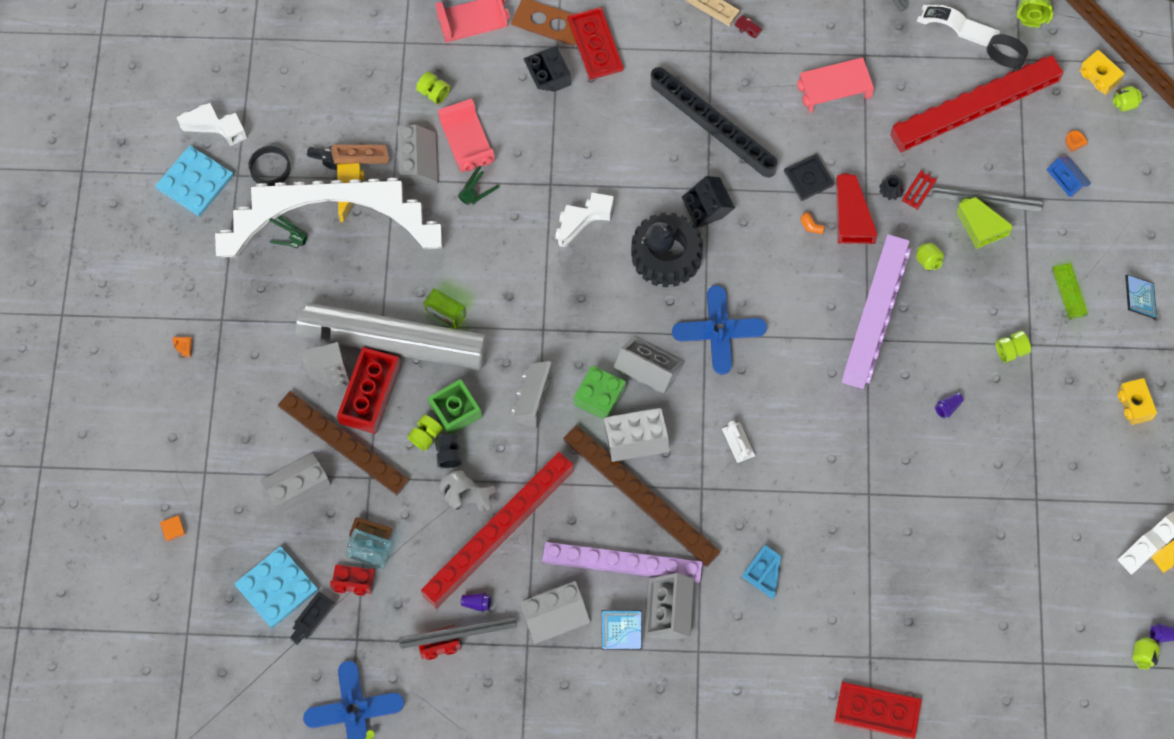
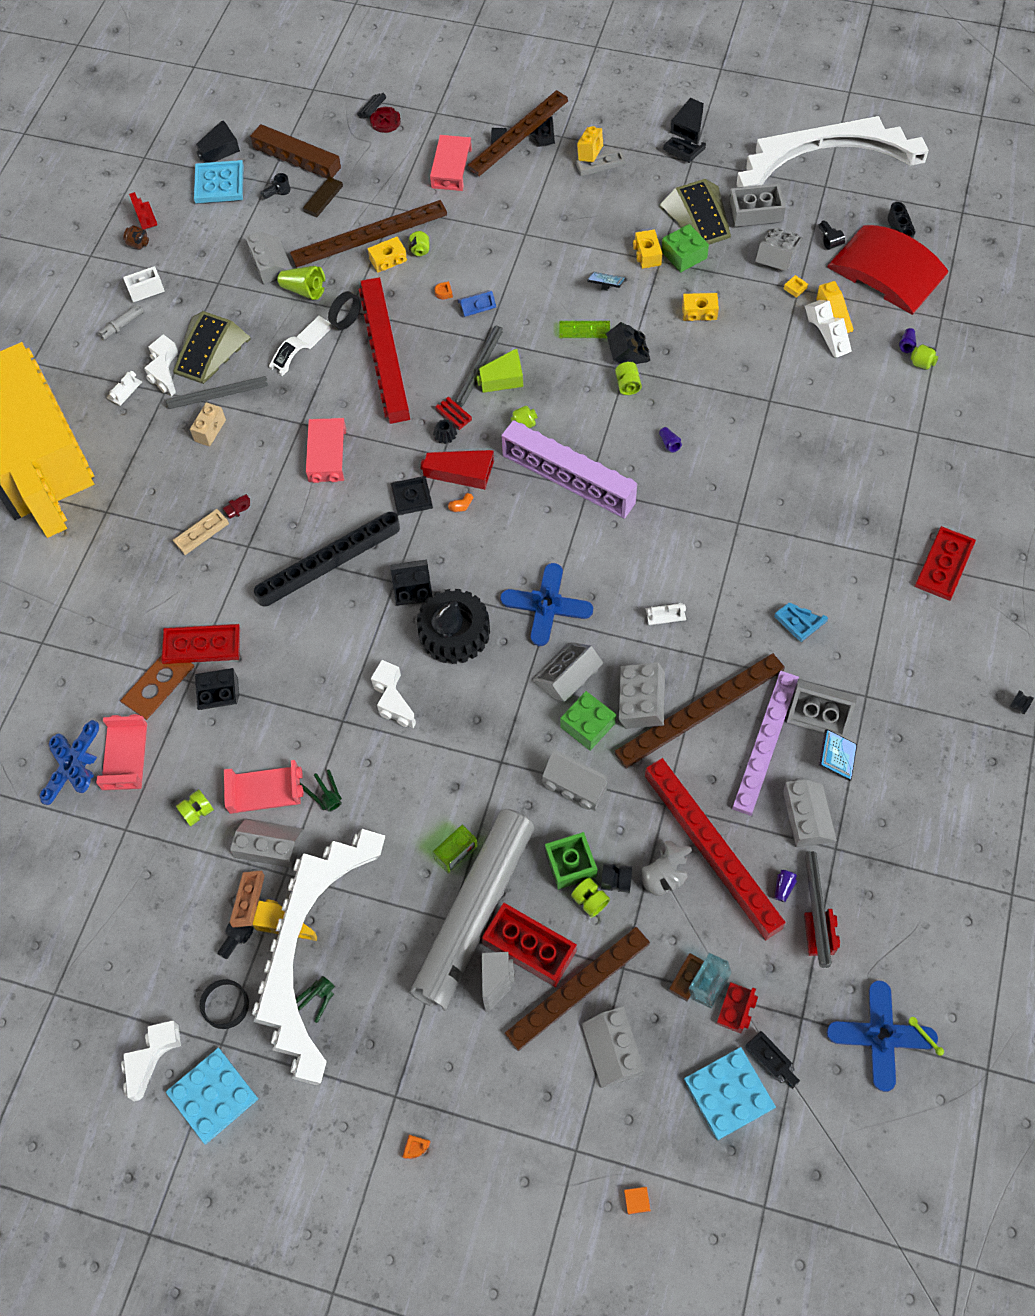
camera: 75 degrees left, 5 degrees down
none -> black slope [606,322,650,364]

